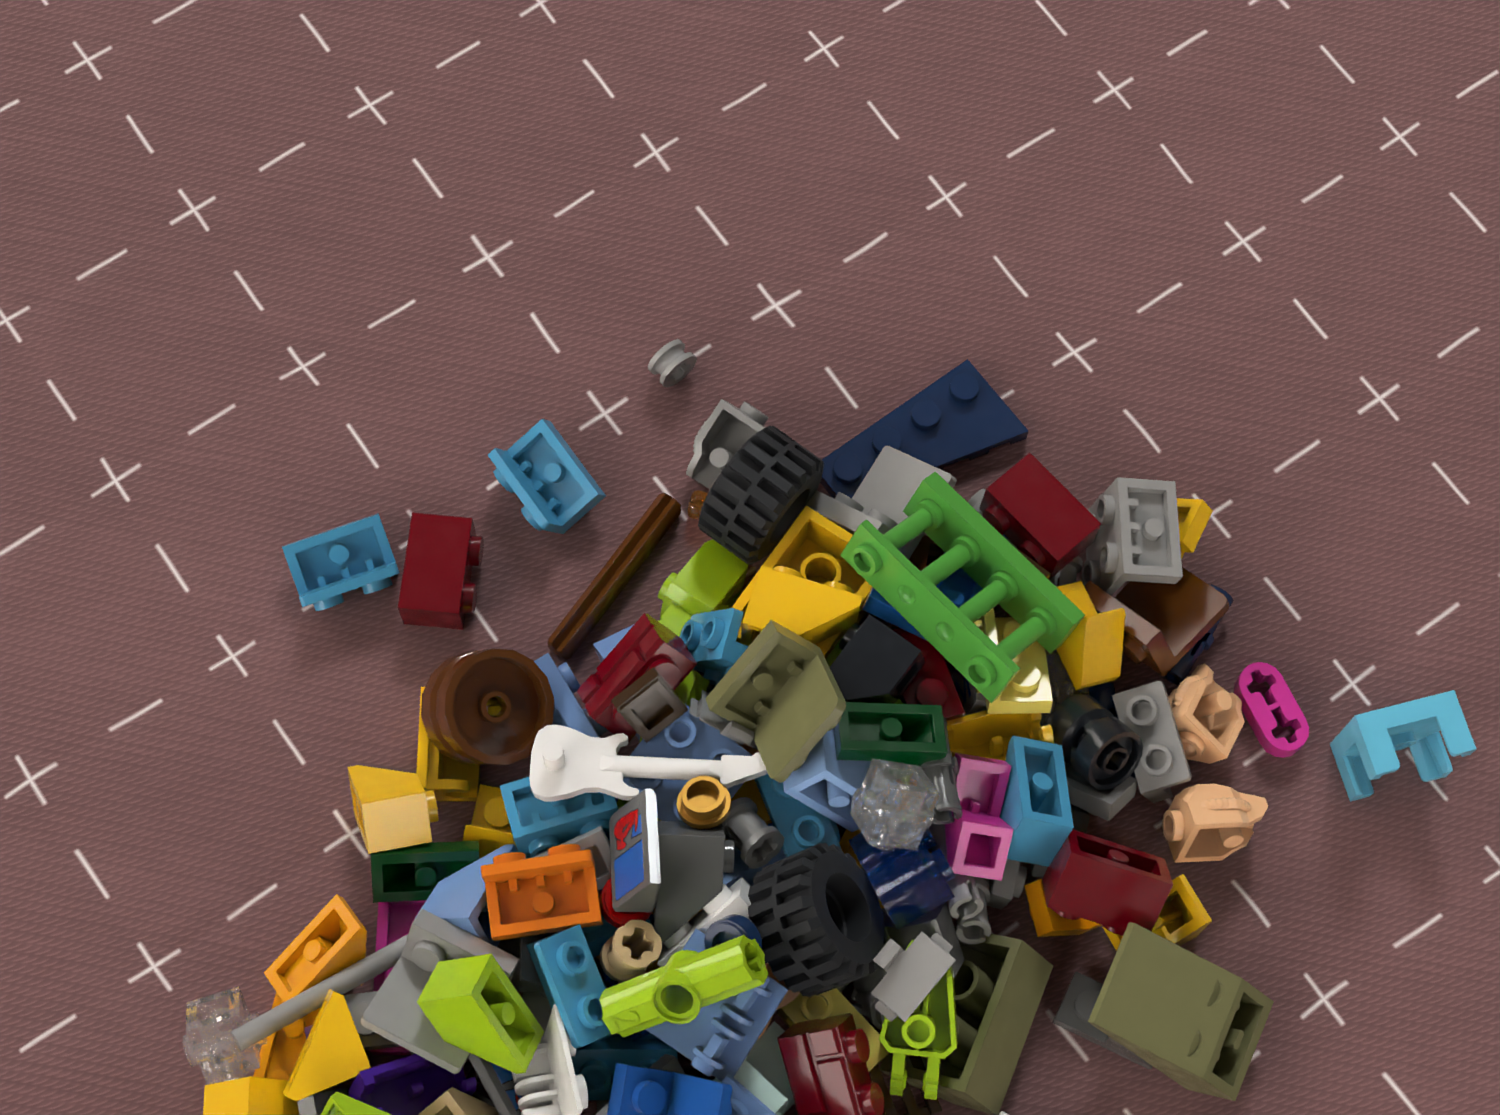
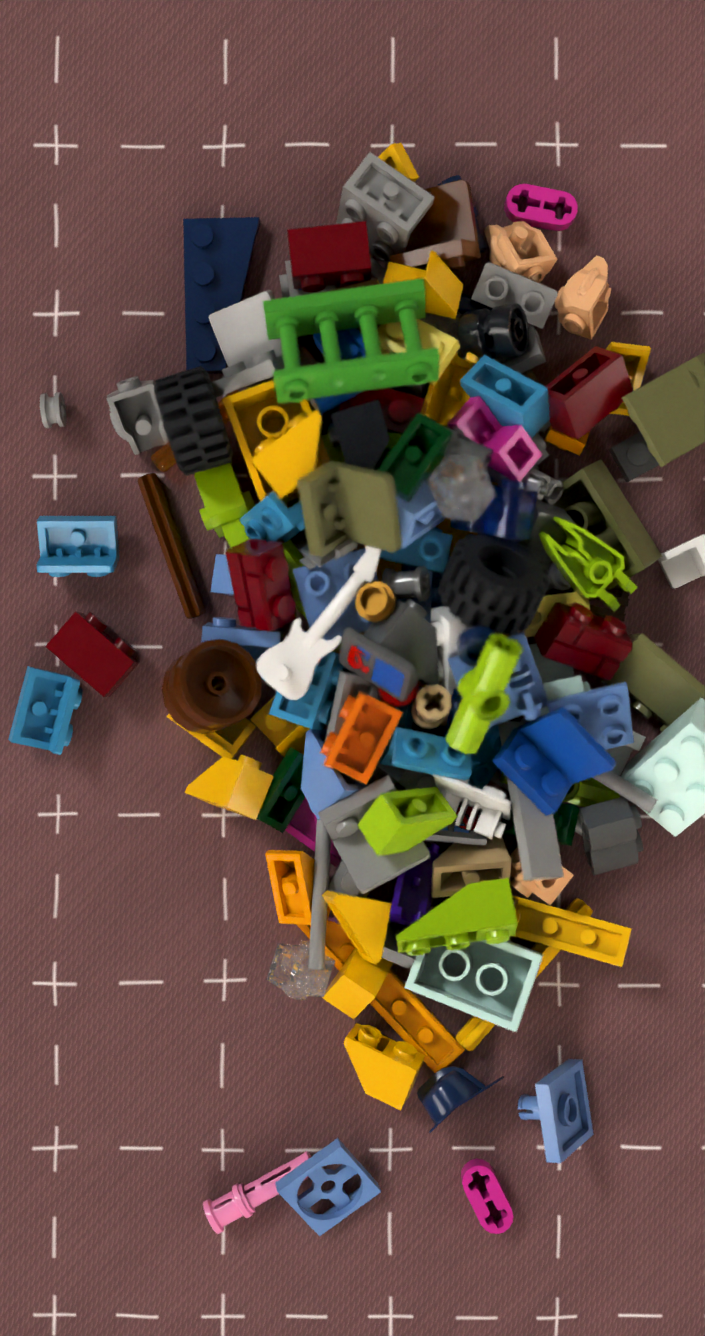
camera: 55 degrees left, 20 degrees up
dark brown tile [611,667,688,743] -> none
light grey piece [871,931,956,1022] -> none
medium azure panel [1330,690,1476,802] -> none

